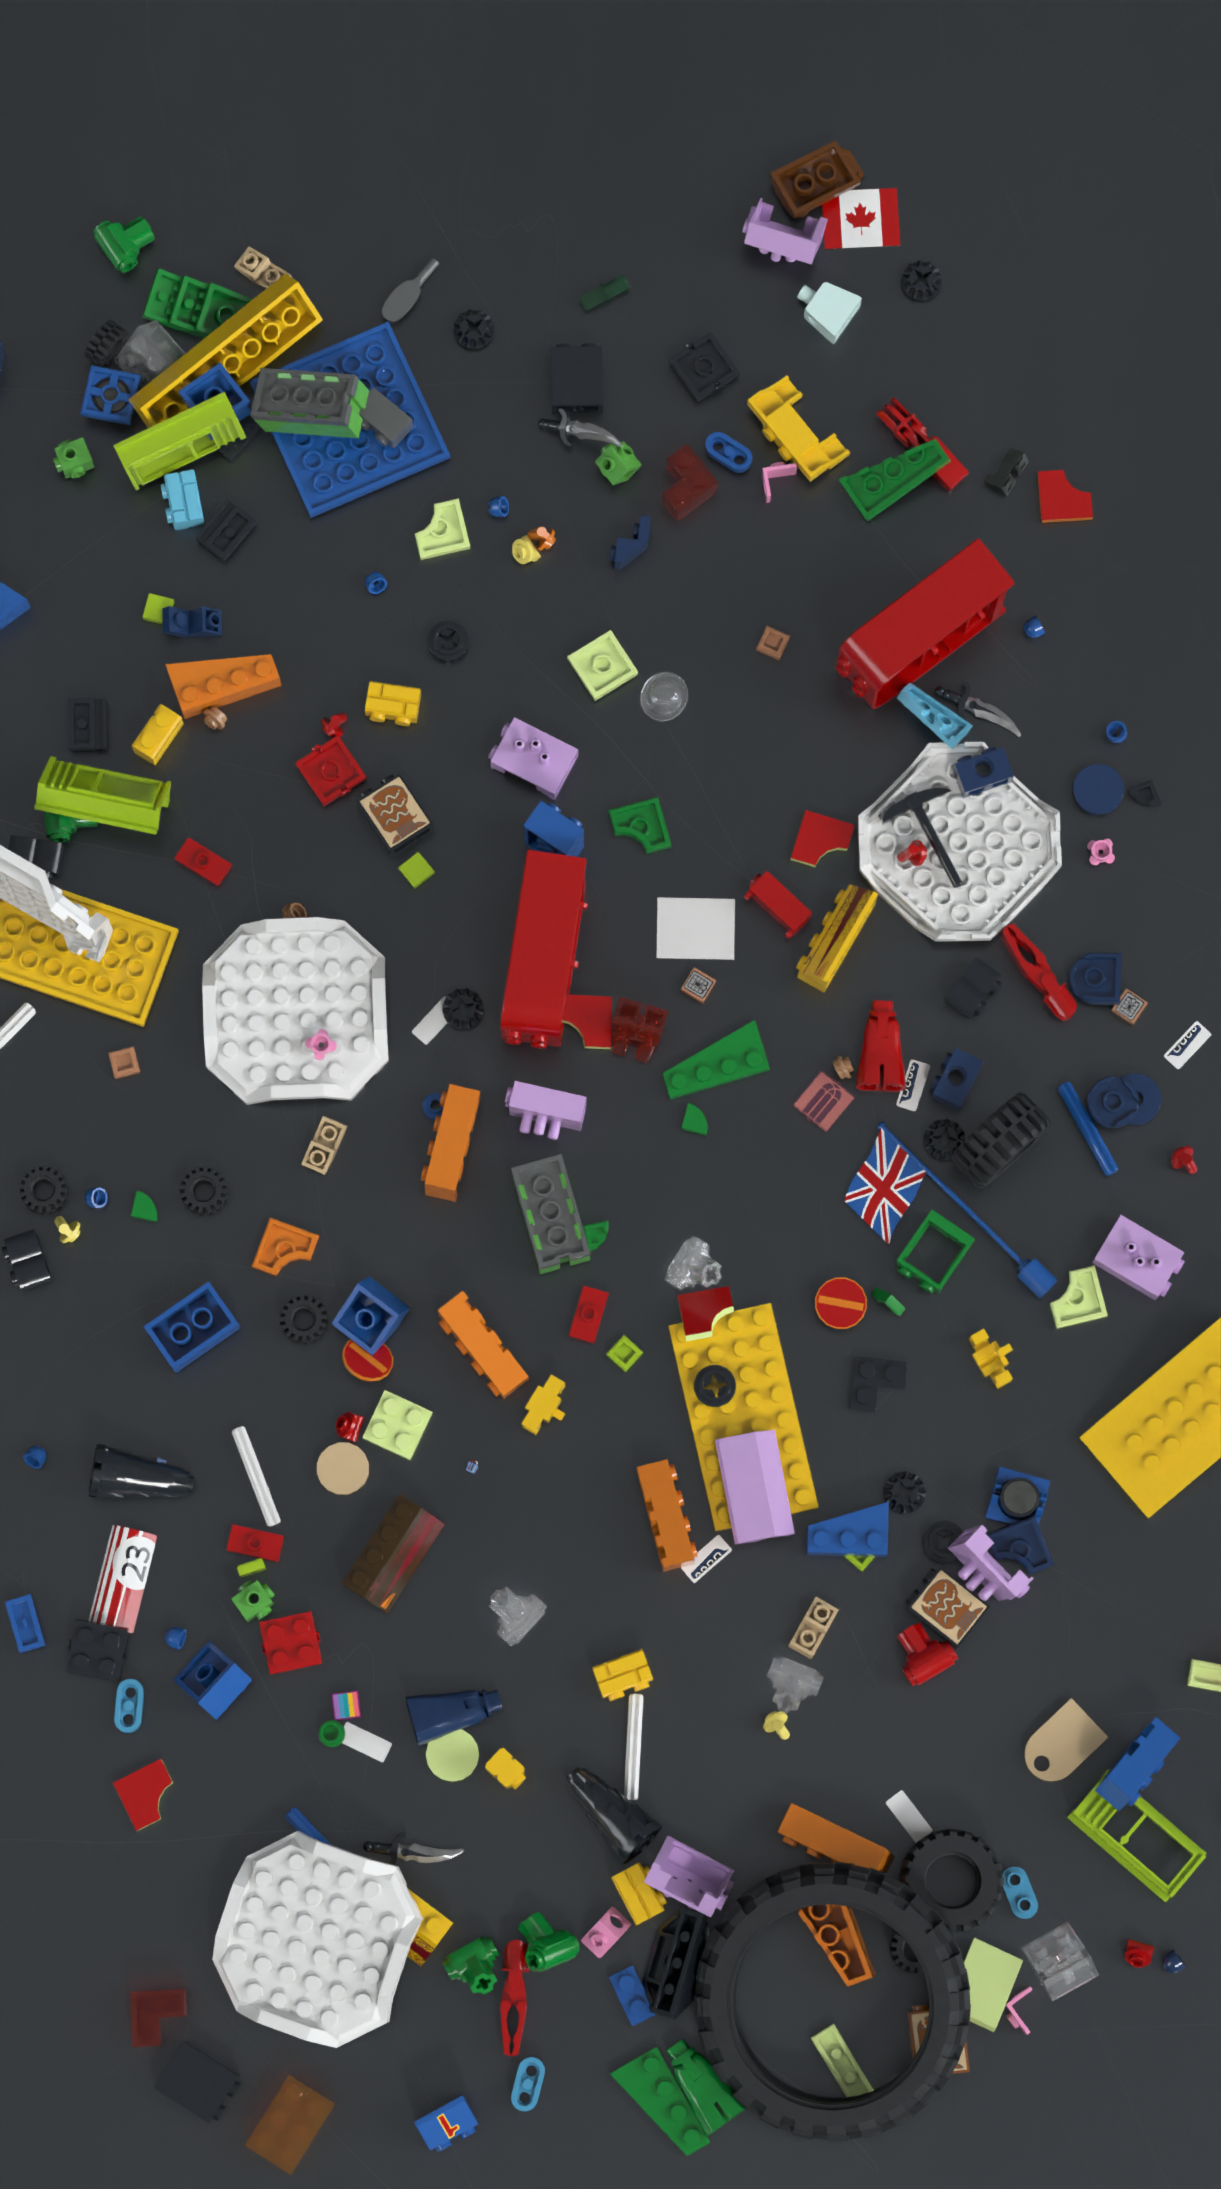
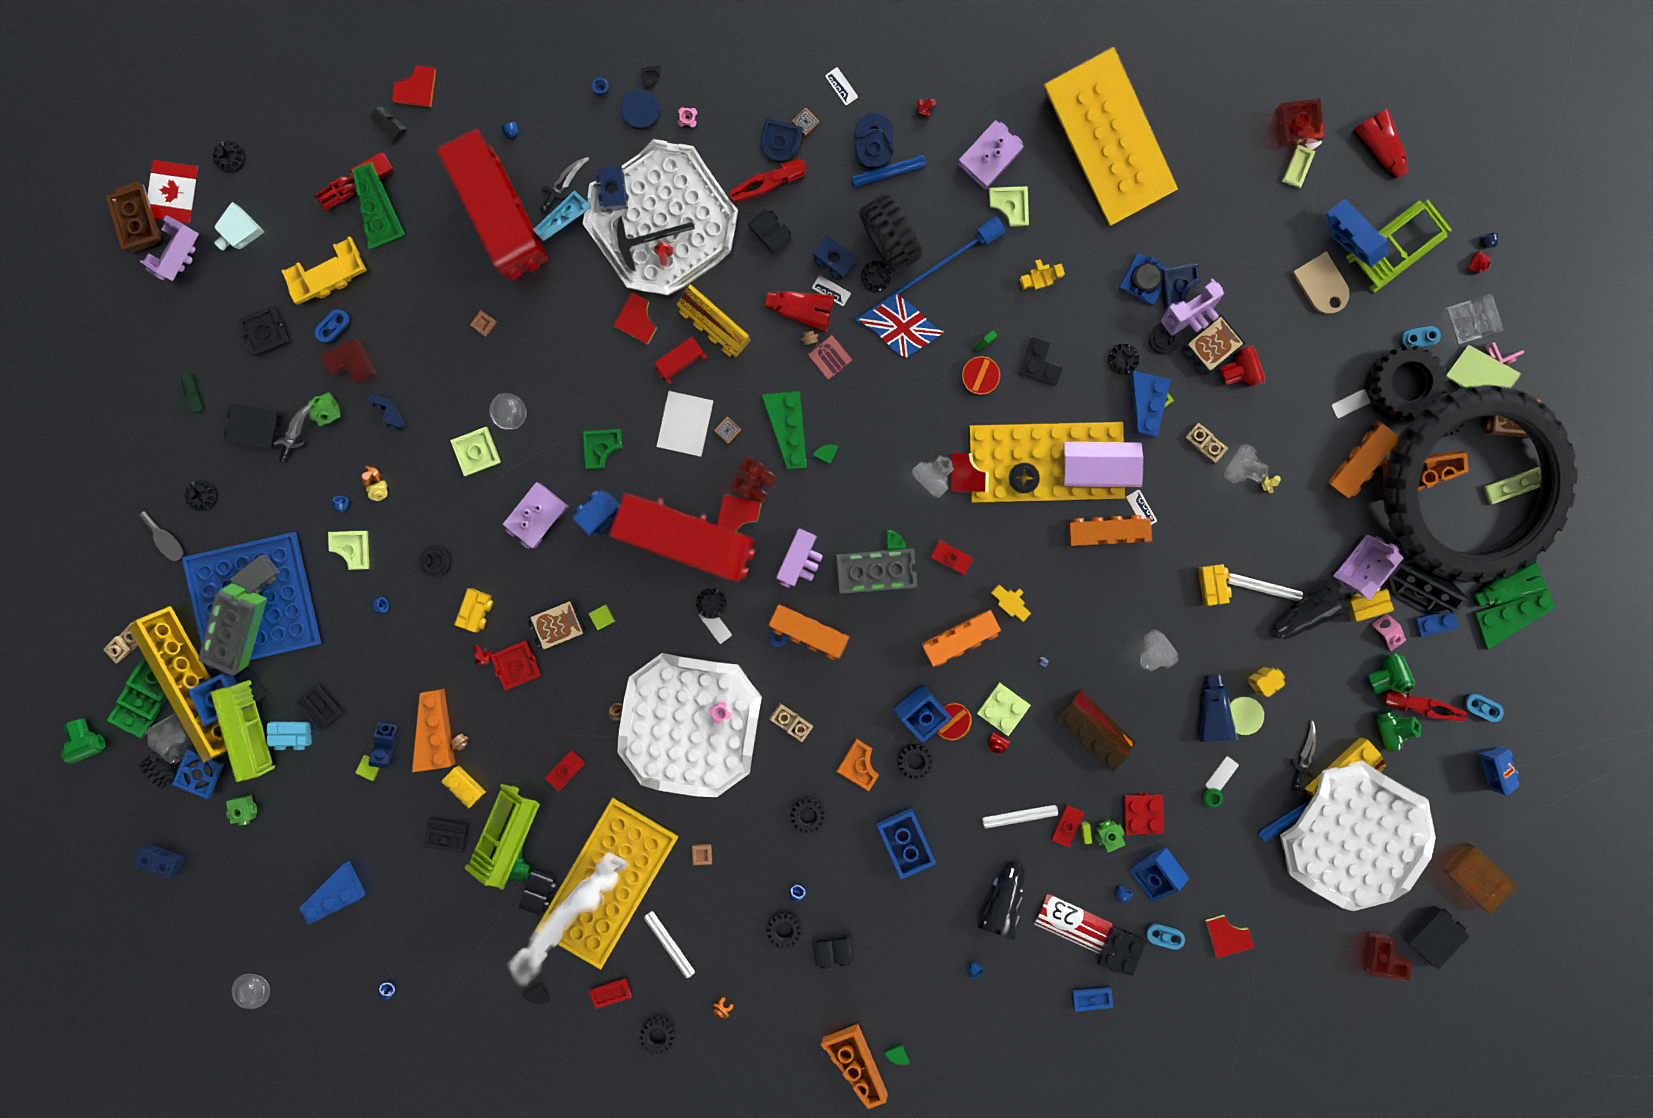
camera: 75 degrees left, 10 degrees up
light yellow plate [54,1216,81,1243] -> none
green tile [131,1191,158,1223] -> none
tan tile [317,1442,369,1495] -> none
tile [332,1691,361,1721] -> none
lime tile [606,1335,643,1373] -> none
bright pink bracket [762,462,797,503] -> none
green window [895,1210,975,1294] -> none

